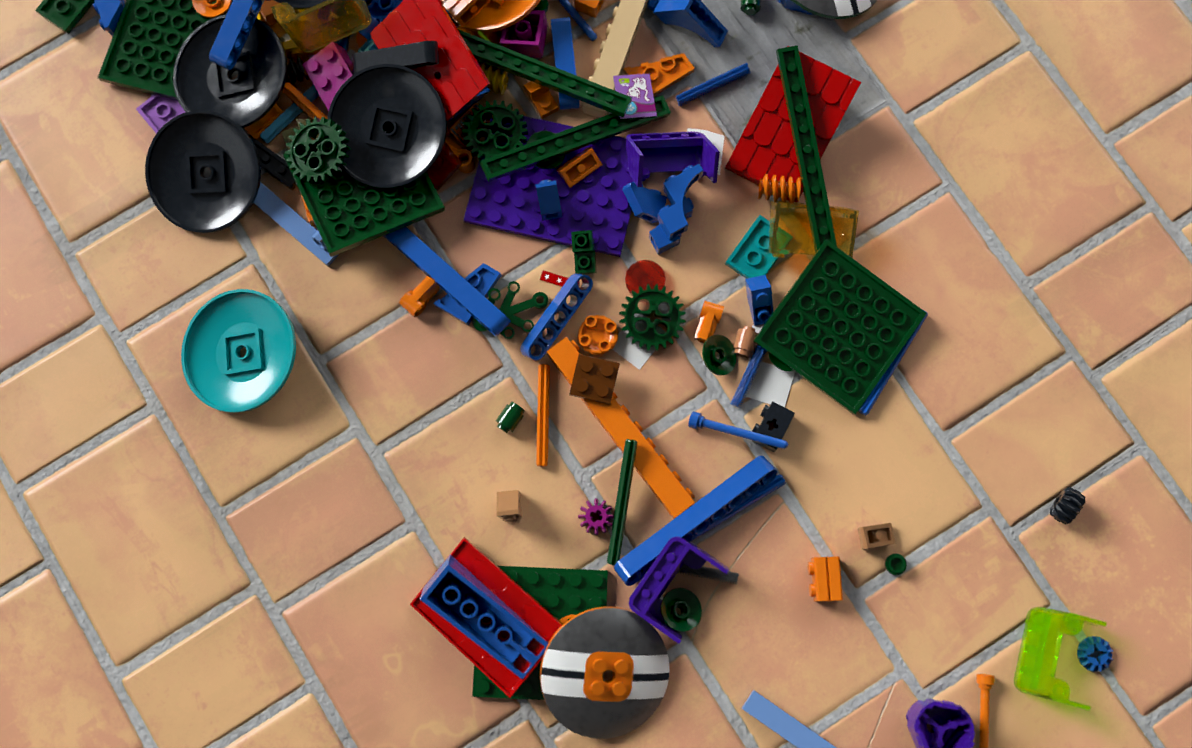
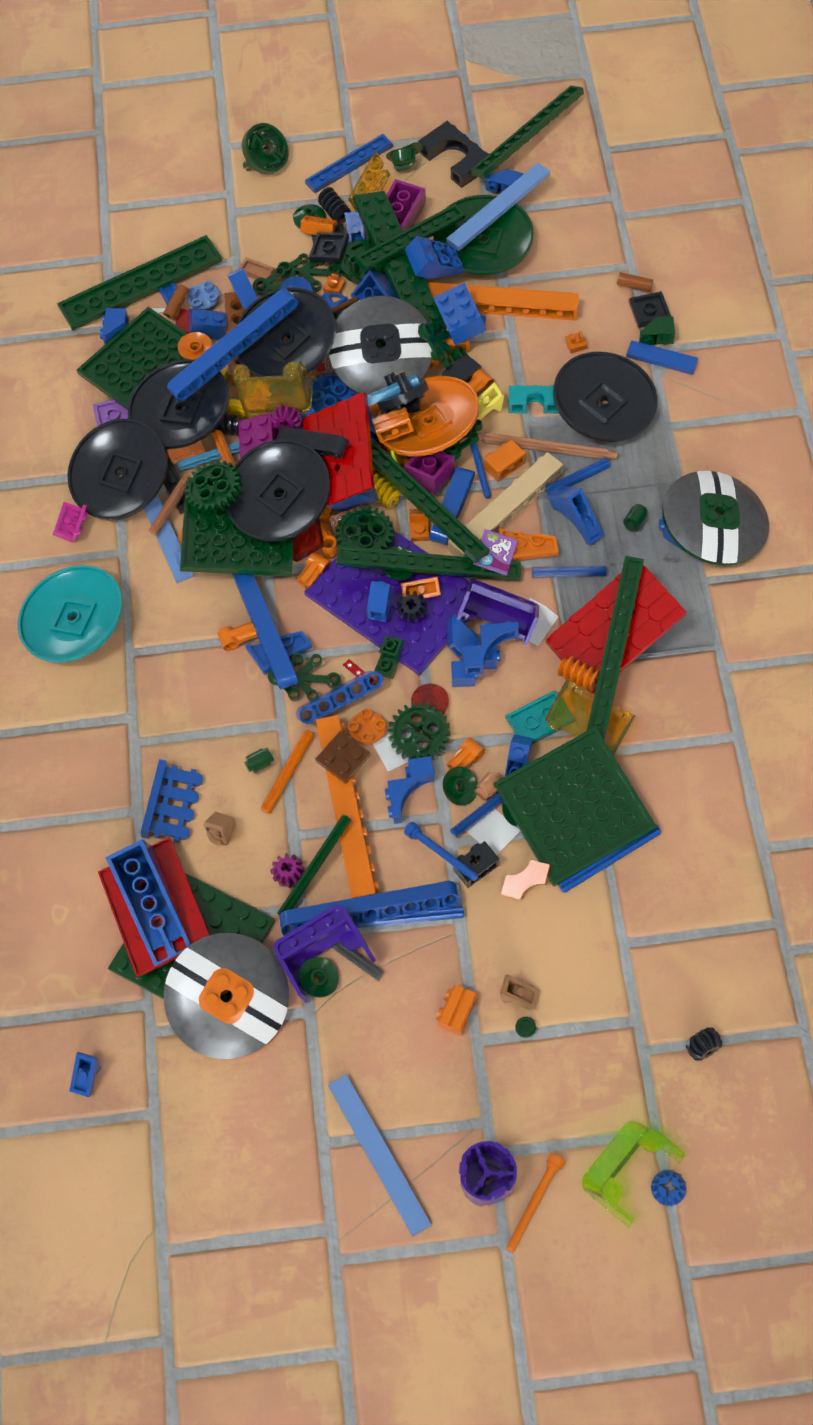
camera: 25 degrees right, 15 degrees down
none -> dark pink bracket [52,502,88,543]
none -> blue fence [141,759,203,843]
none -> nougat axle [148,473,192,537]
none -> magenta gear [271,404,302,432]
none -> orange piece [297,552,331,589]
none -> blue arch [385,756,434,824]
none -> black gear [396,591,428,623]
none -> tile [501,860,550,900]

